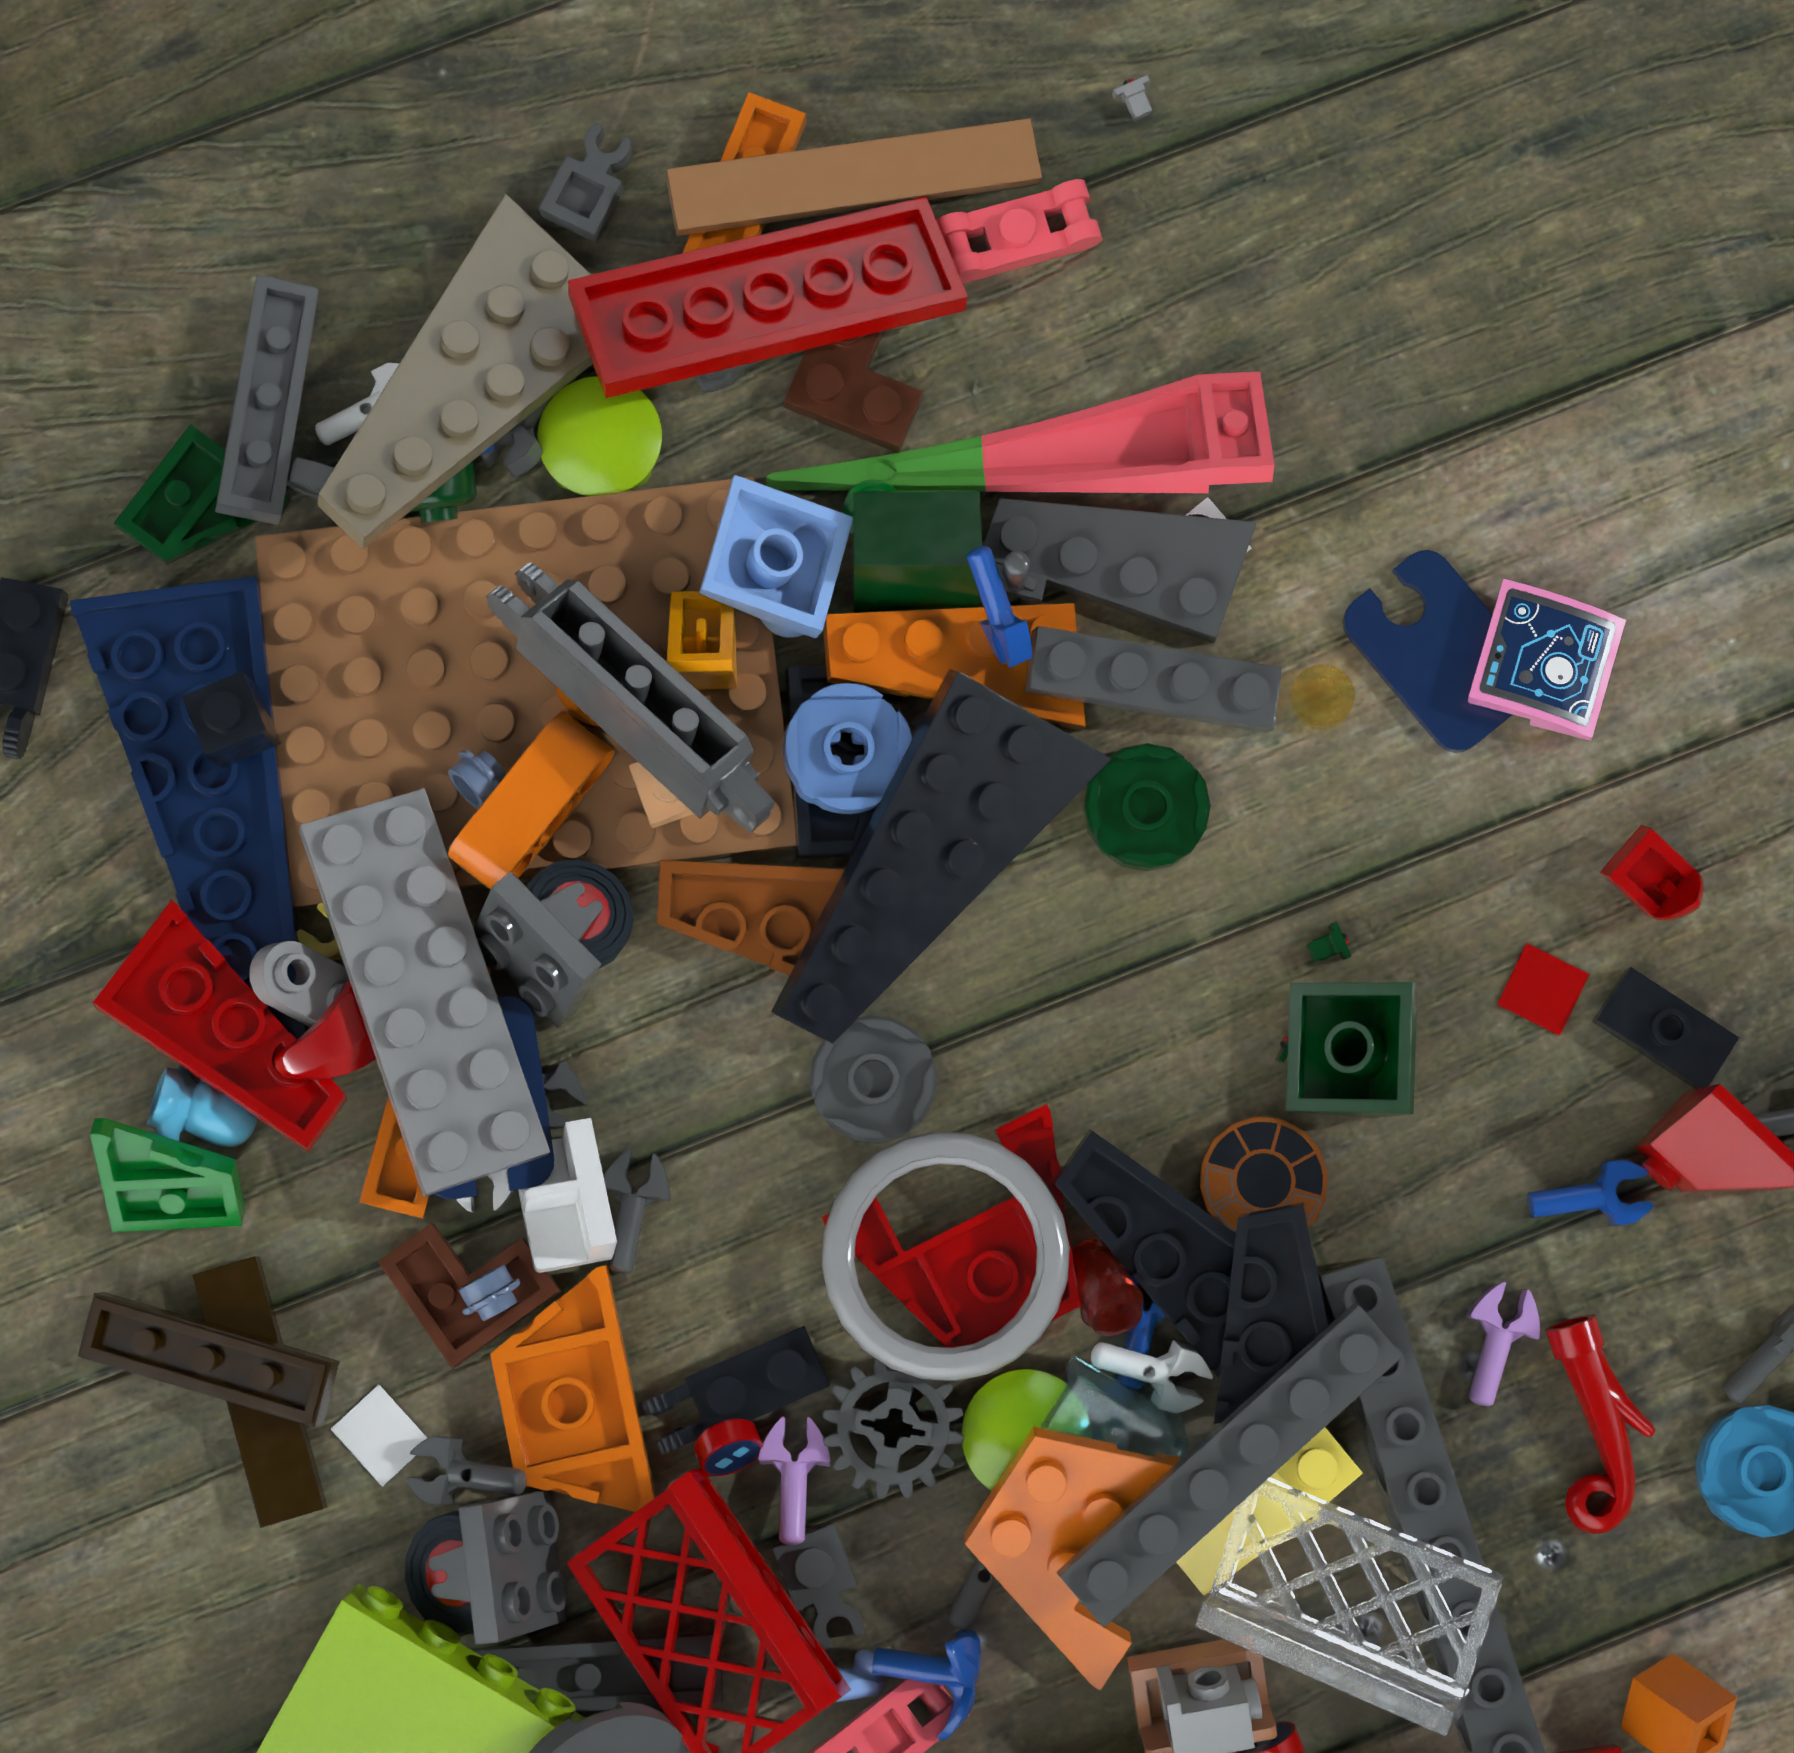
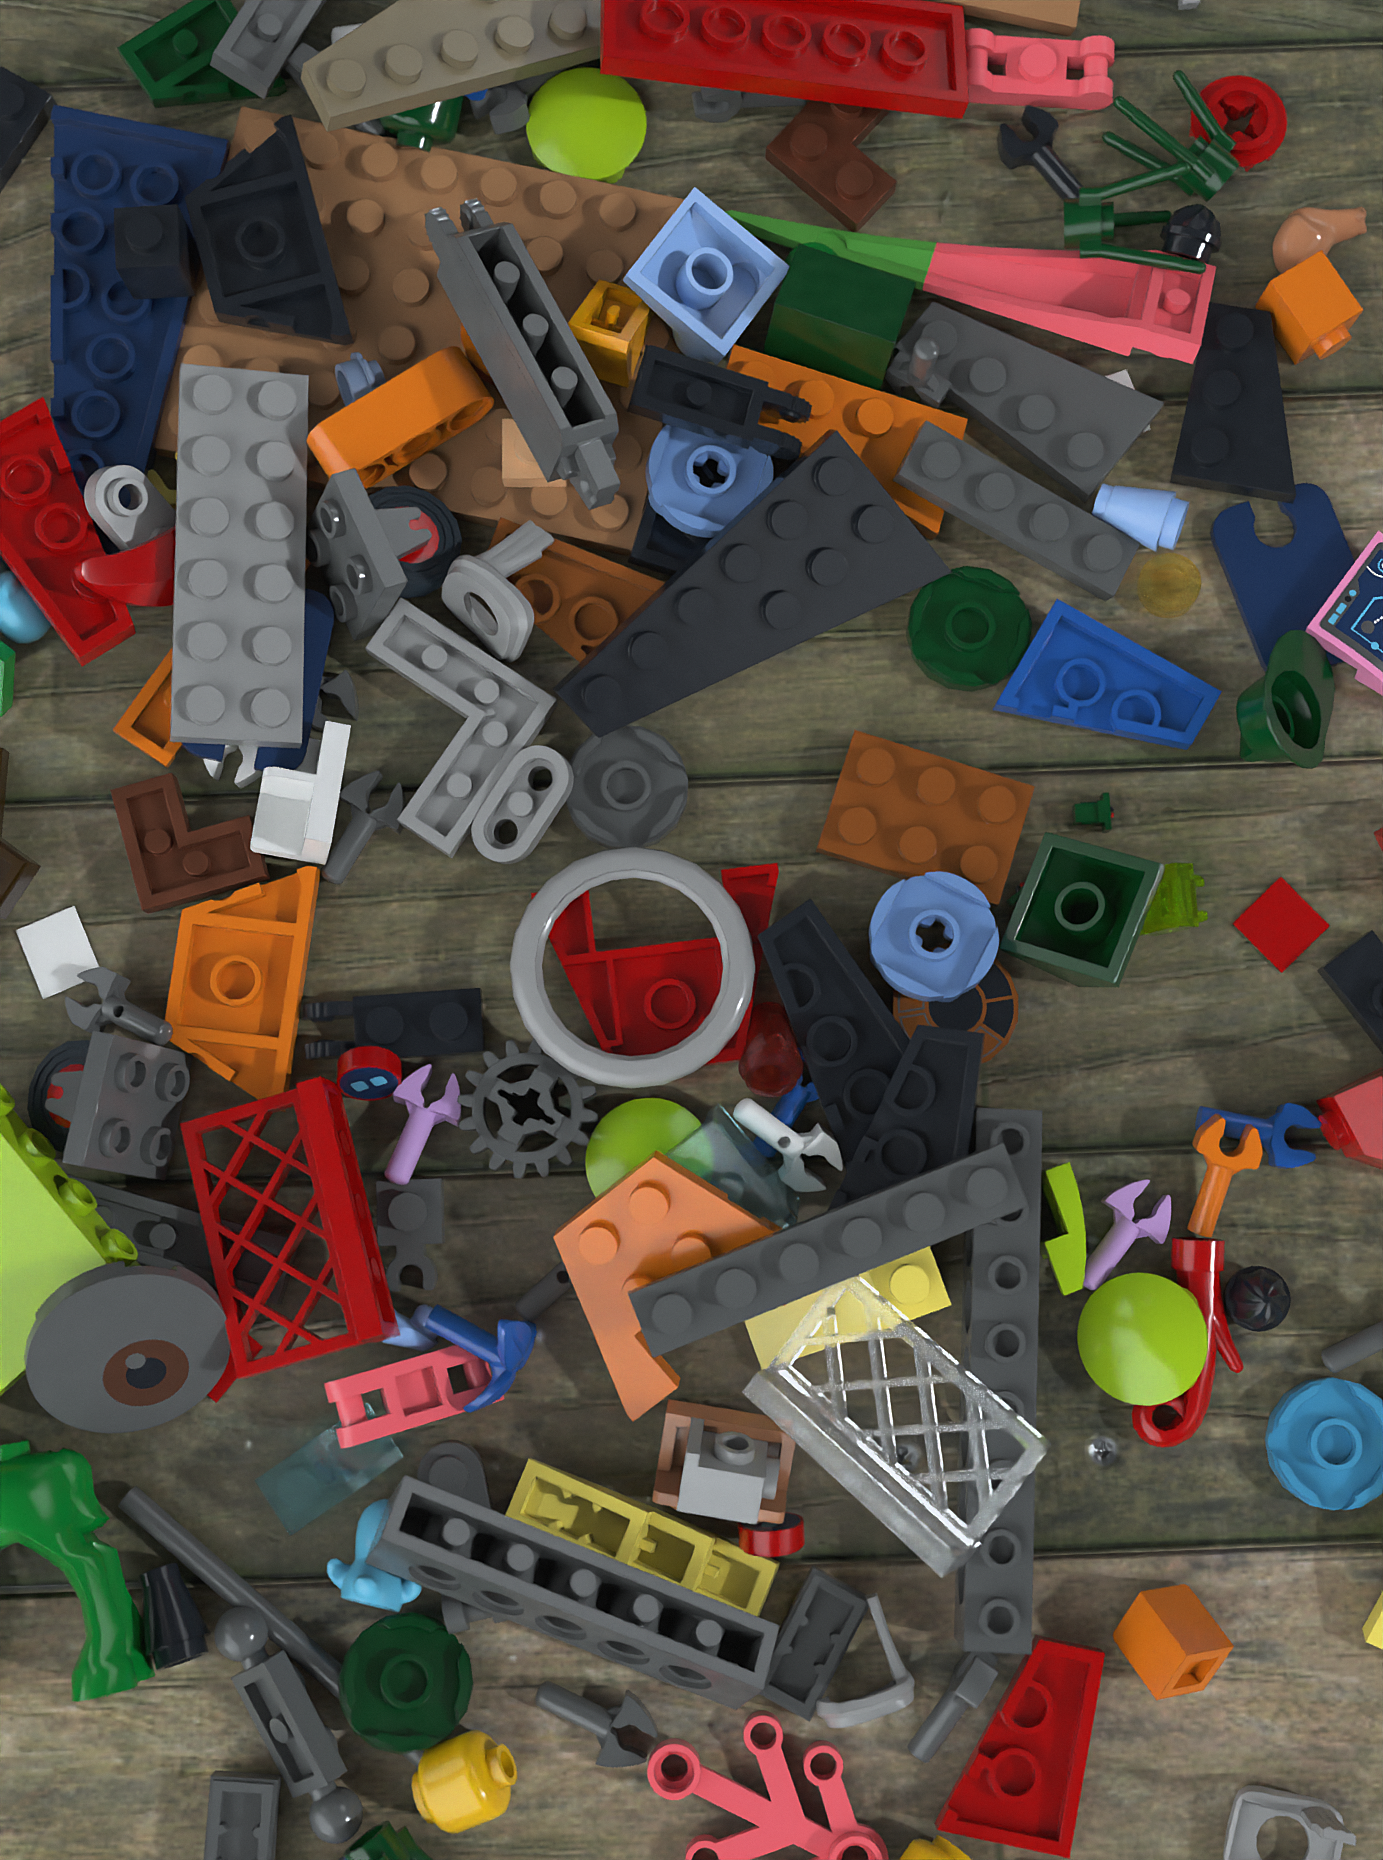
camera: 20 degrees right, 0 degrees up
sand blue plate [458,1264,520,1321] -> none
blue bar [967,546,1032,668] -> none
none -> black wing [185,114,354,346]
none -> light grey plate [365,598,558,858]
none -> light grey piece [441,520,554,663]
none -> light grey plate [471,745,574,864]
none -> black hinge [627,345,812,460]
none -> dark orange plate [816,730,1035,909]
none -> medium blue plate [868,871,999,1002]
none -> blue wing [992,599,1222,750]
none -> black bar [997,105,1084,202]
none -> lime slope [1040,1162,1086,1295]
none -> dark green plant [1064,161,1206,274]
none -> lime dish [1077,1273,1208,1405]
none -> light blue cone [1092,483,1189,552]
none -> dark green plant [1102,70,1240,202]
none -> clear neon green tile [1139,863,1208,936]
none -> black plate [1160,204,1222,264]
none -> black wing [1170,302,1296,504]
none -> orange bar [1187,1114,1263,1238]
none -> red gear [1189,75,1287,172]
none -> black plate [1224,1266,1291,1332]
none -> dark green piece [1236,630,1335,769]
none -> orange brick [1255,250,1363,365]
none -> nougat animal [1272,207,1367,273]

